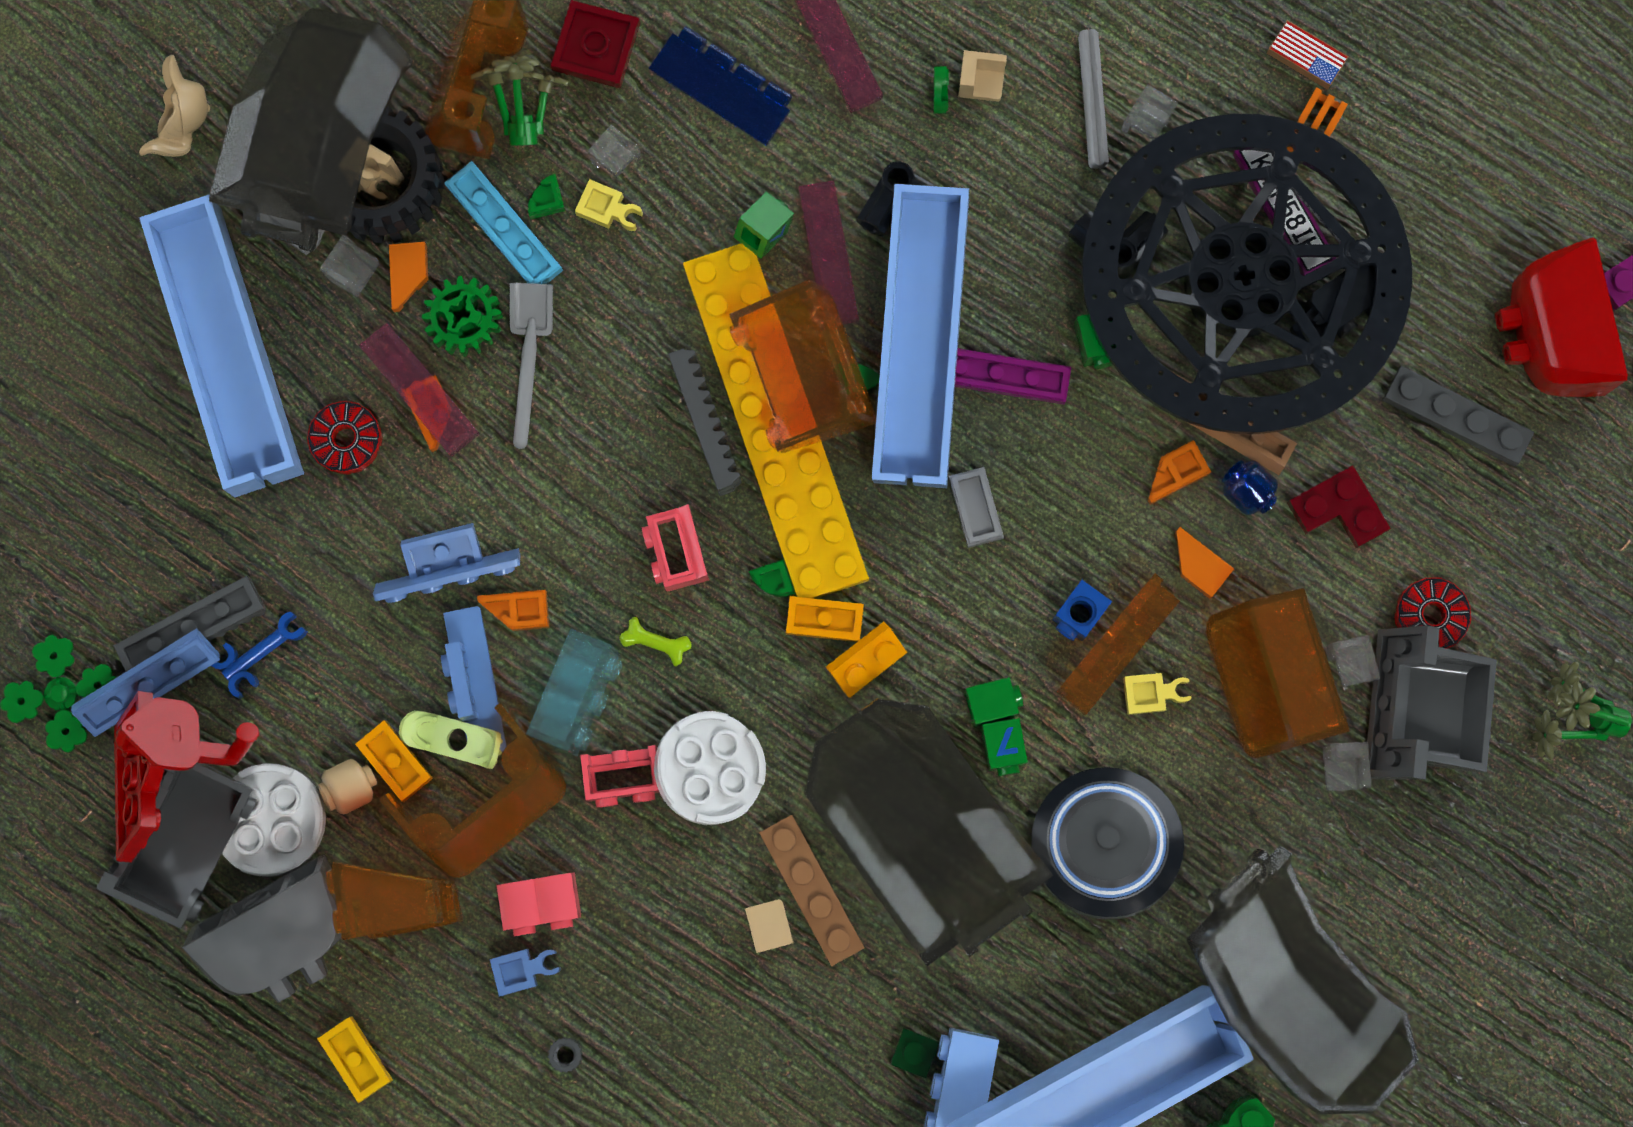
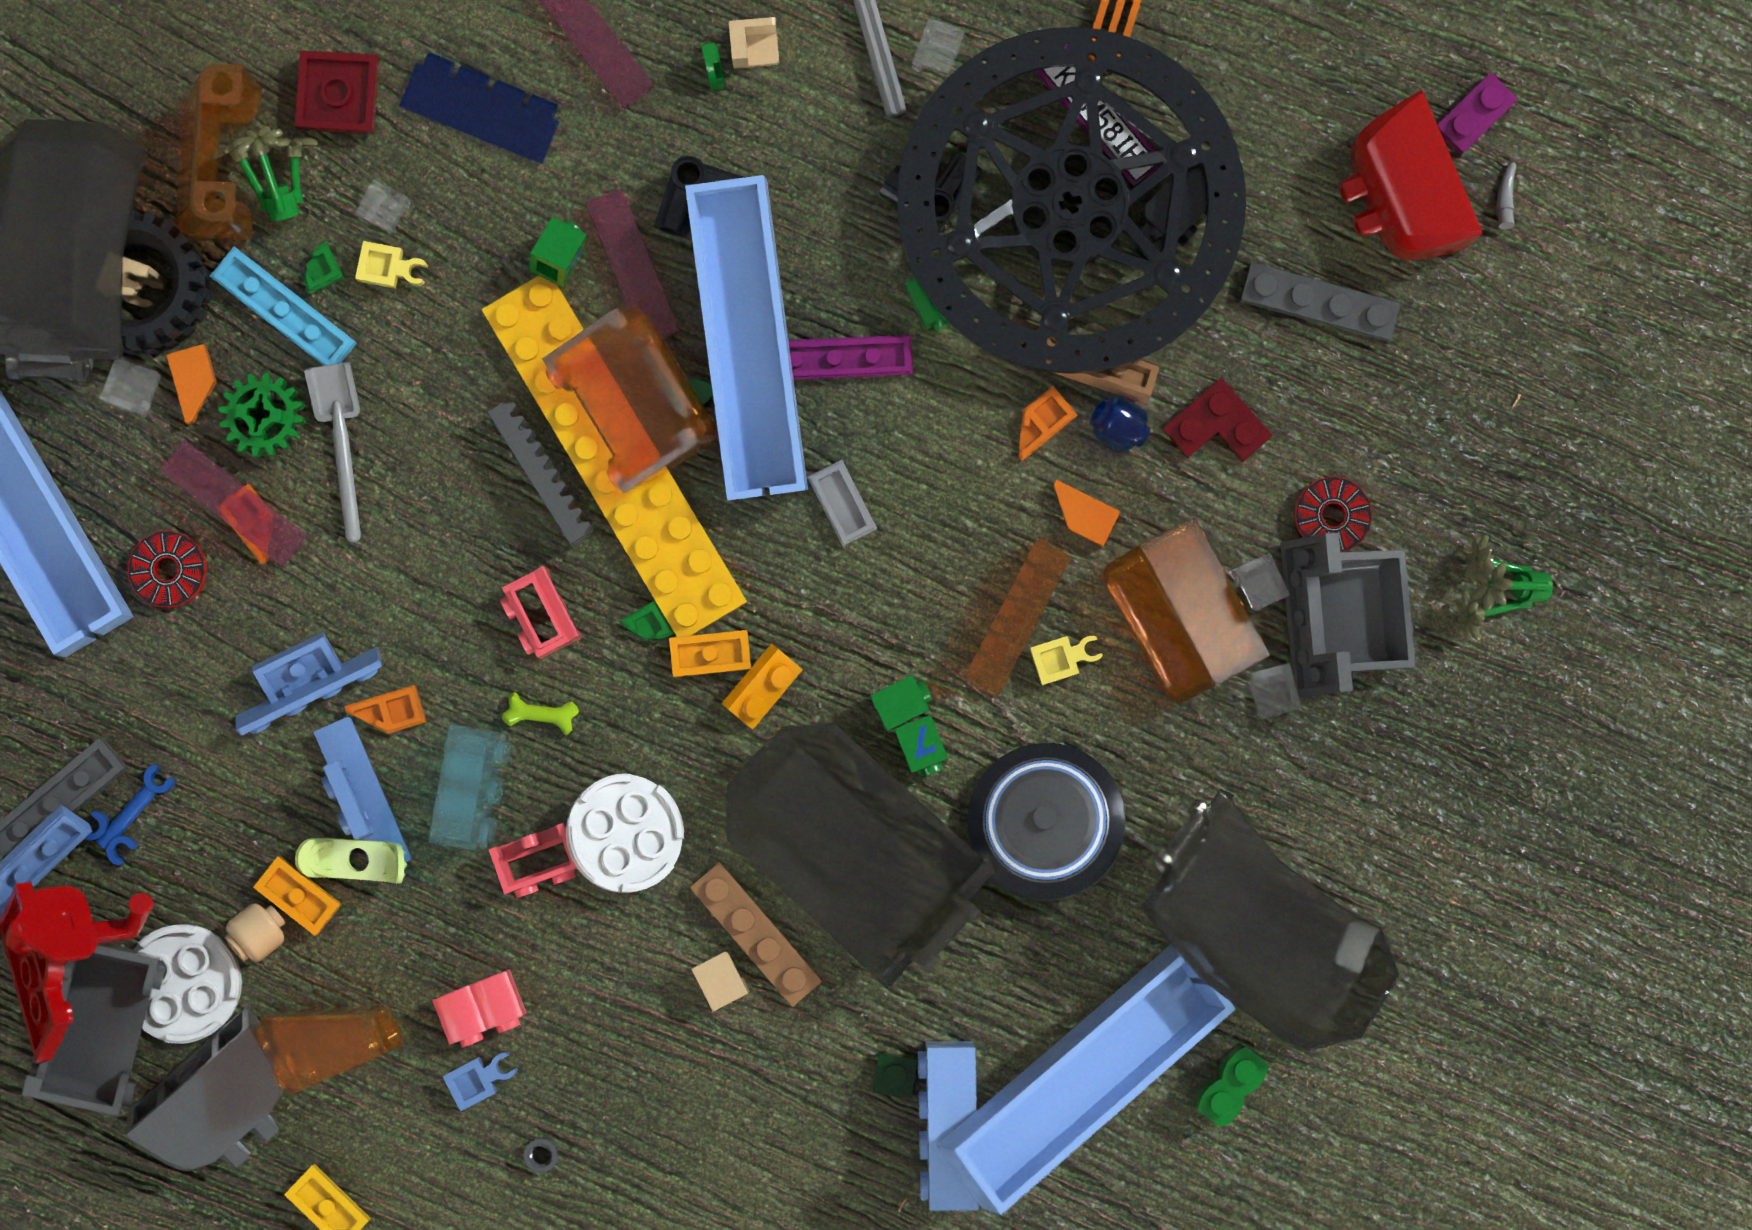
camera: 20 degrees left, 5 degrees up
clear orange windscreen [379,702,566,878] -> none
blue brick [1052,580,1112,641] -> none

